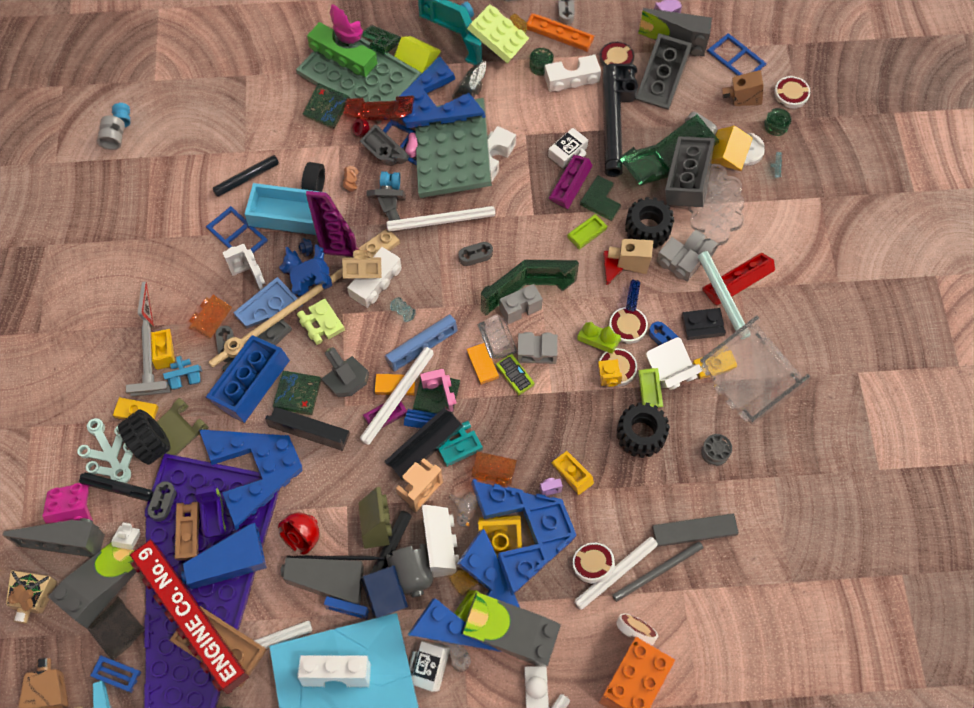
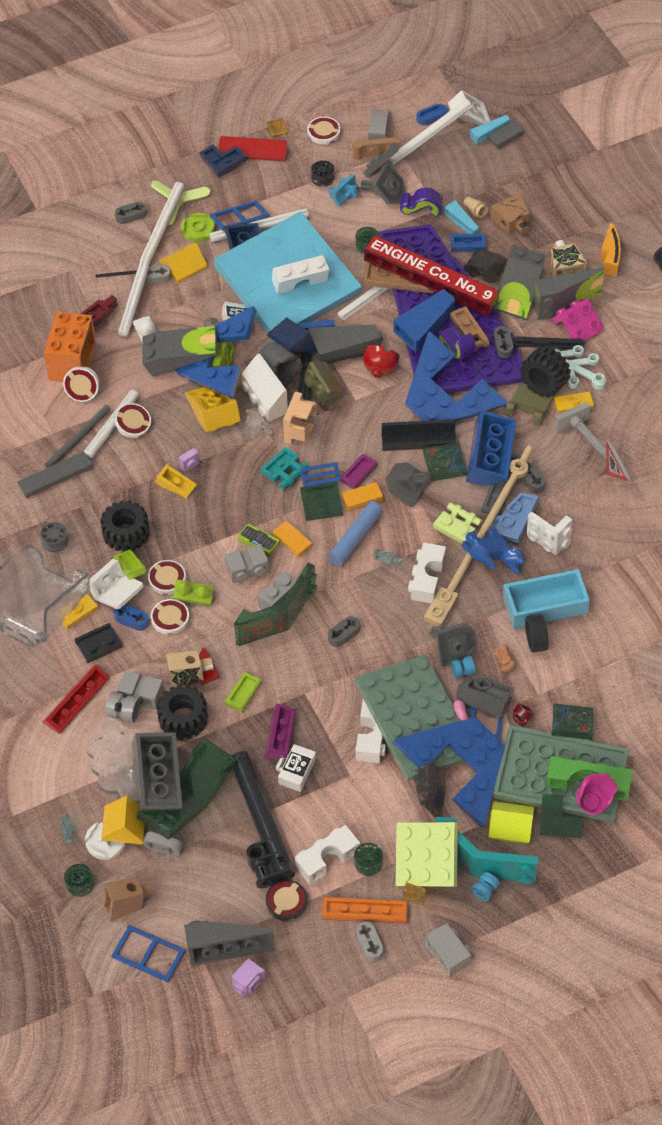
camera: 160 degrees right, 10 degrees down
medium nougat piece [8,585,34,612] -> none
white tile [111,523,140,550] -> none
yellow slope [151,329,175,370] -> none
dark azure hips [163,355,203,390] -> none
clear orange bracket [189,294,232,339] -> none
blue window [206,206,268,253] -> none
black axle [212,155,279,197] -> none
dark blue plate [298,238,313,257] -> none
magenta wedge [306,191,358,257] -> none
tan tile [342,250,382,279] -> none
clear red slope [344,96,414,121] -> none
white axle [360,347,434,445] -> none
black panel [384,407,463,480] -> none
white axle [386,206,495,231] -> none
bright pink bracket [420,369,456,412] -> none
blue wing [471,479,577,595] -> none
clear orange bracket [472,451,517,486] -> none
clear brick [477,314,517,359] -> none
clear green tile [580,175,621,221] -> none
yellow bracket [598,359,622,387] -> none
clear blue axle [626,279,640,312] -> none
dark grey slope [636,34,692,110] -> none
light aqua axle [698,251,750,339] -> none
tile [774,76,810,108] -> none

